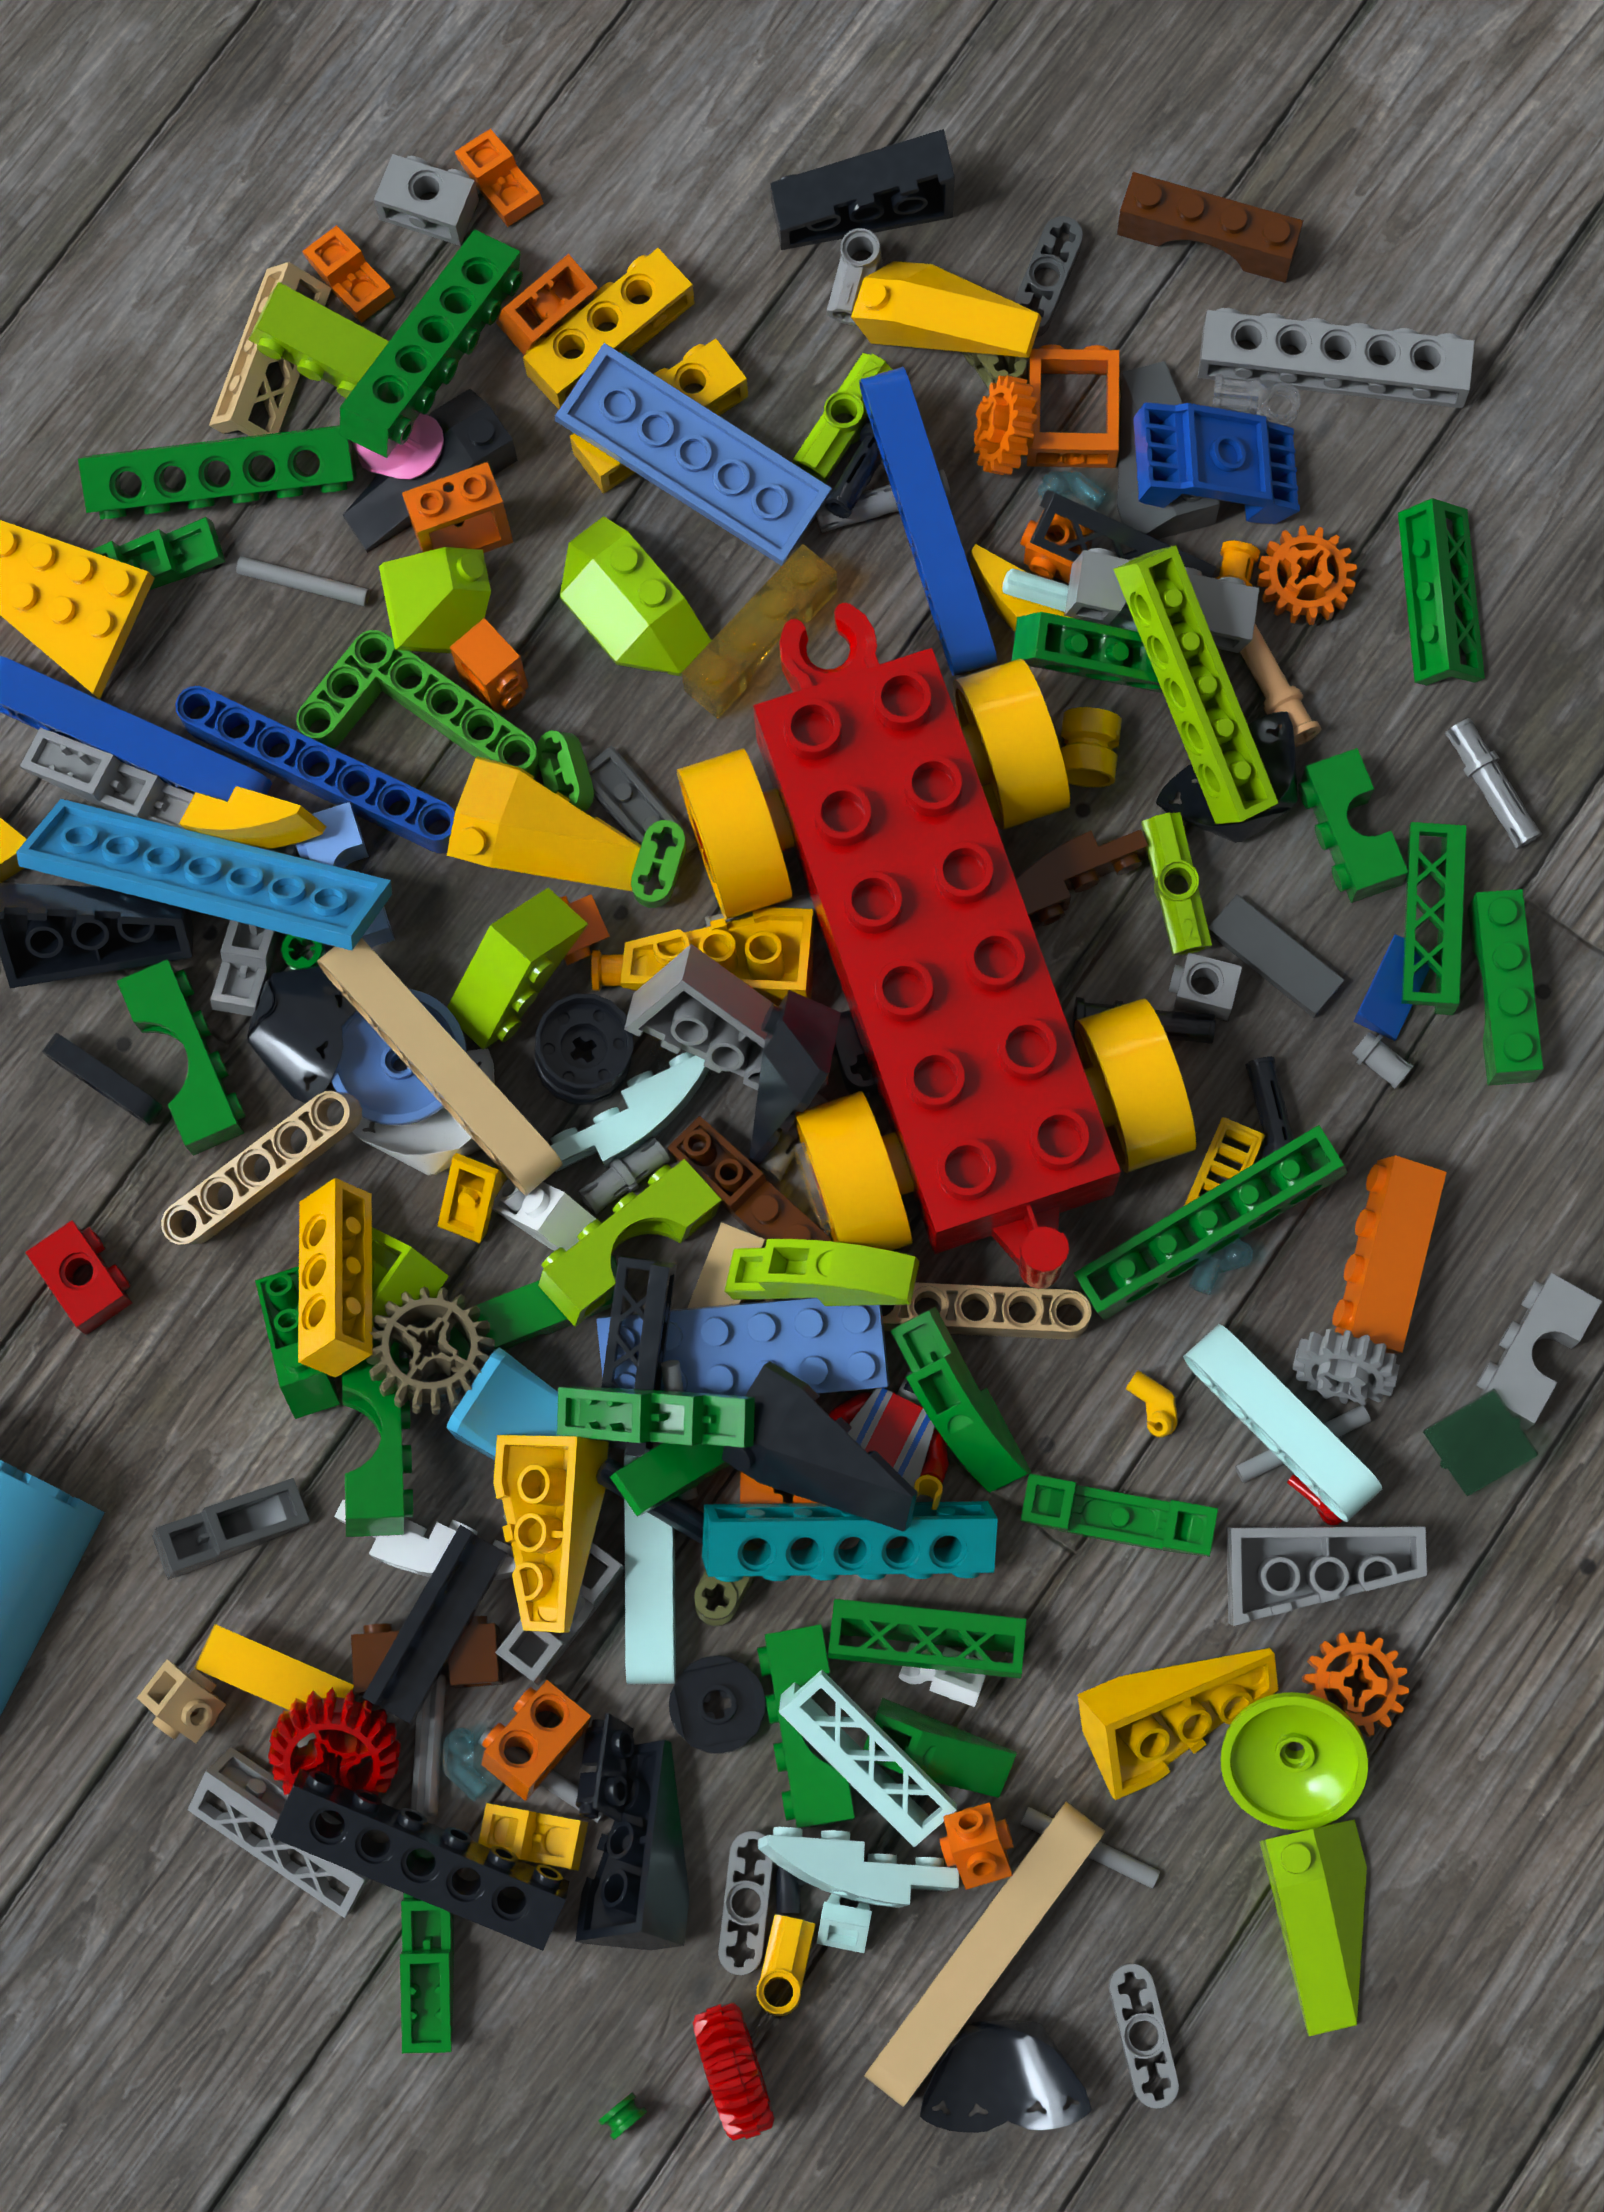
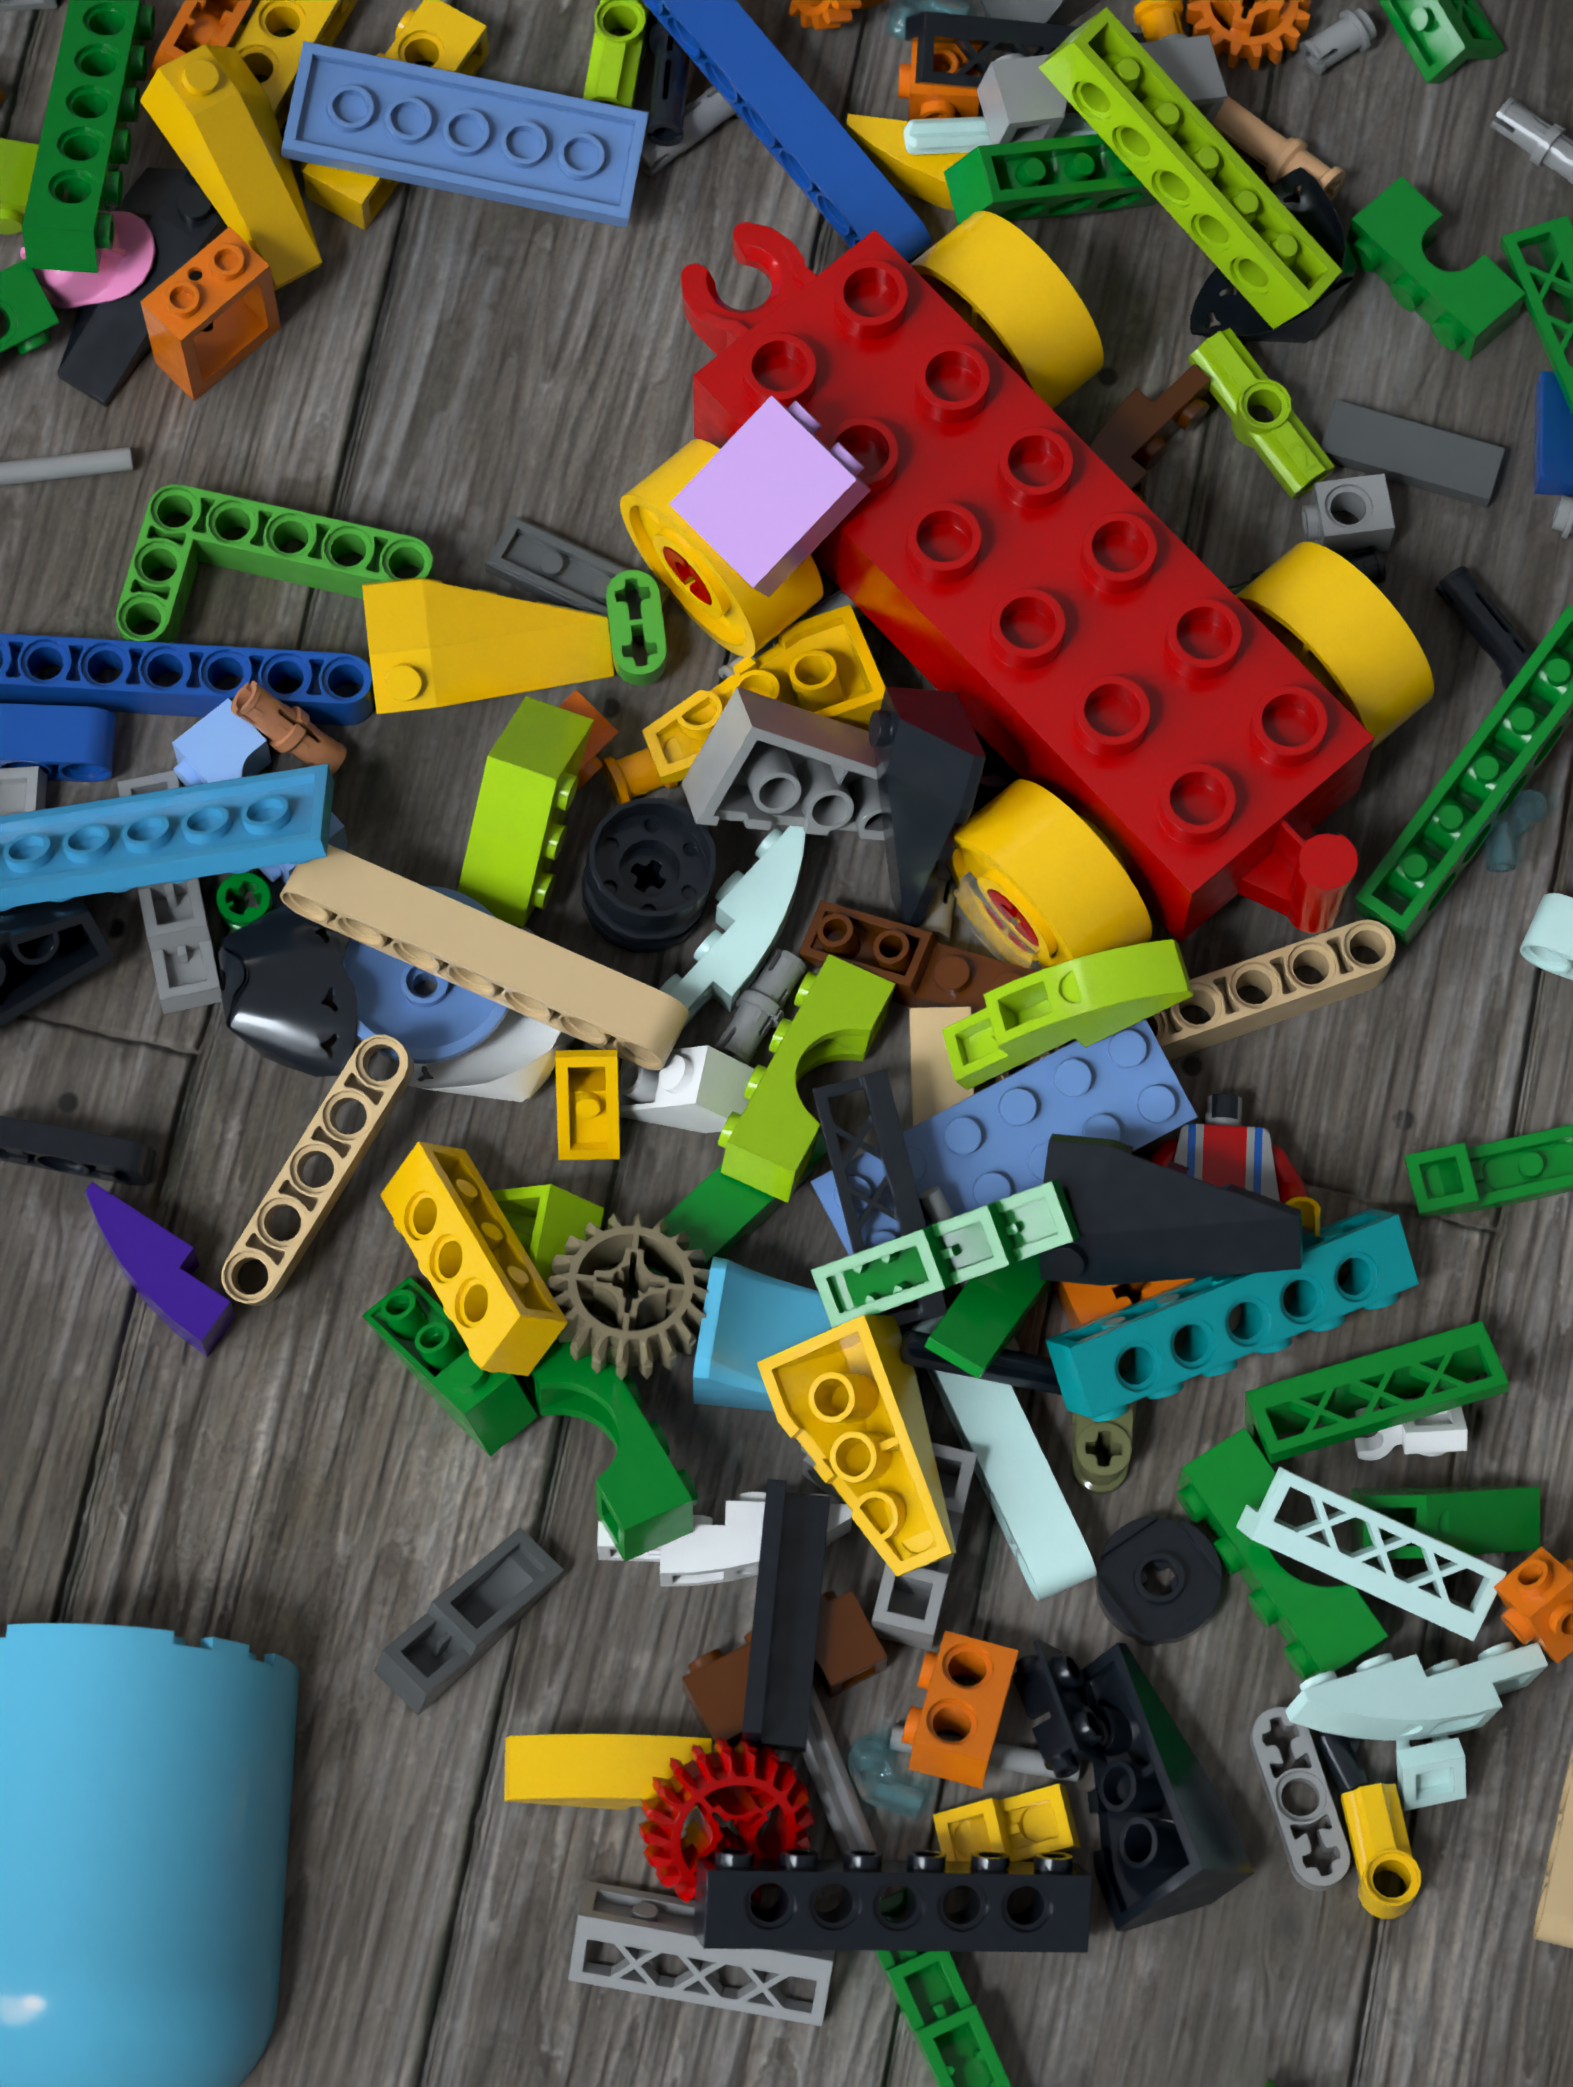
camera: 30 degrees left, 5 degrees down
red brick [25,1220,132,1335] -> none
green arch [117,959,246,1156] -> none
tan brick [137,1659,226,1743] -> none
yellow slope [179,786,327,849] -> none
lime slope [379,547,491,653] -> none
orange brick [450,618,529,713] -> none
bright green beam [537,730,594,812] -> none
lime wedge [560,516,715,677] -> none
clear yellow arch [682,544,837,719] -> none
red gear [693,2003,775,2141] -> none
green slope [890,1307,1031,1493] -> none
yellow wheel [1060,707,1122,787] -> none
yellow arm [1125,1370,1178,1437] -> none
yellow slope [1184,1117,1265,1206] -> none
none -> dark purple slope [85,1182,236,1357]
none -> yellow wedge [140,44,322,291]
none -> nougat pin [231,681,347,775]
none -> lavender brick [669,395,871,598]
none -> light grey pin [1299,8,1377,75]

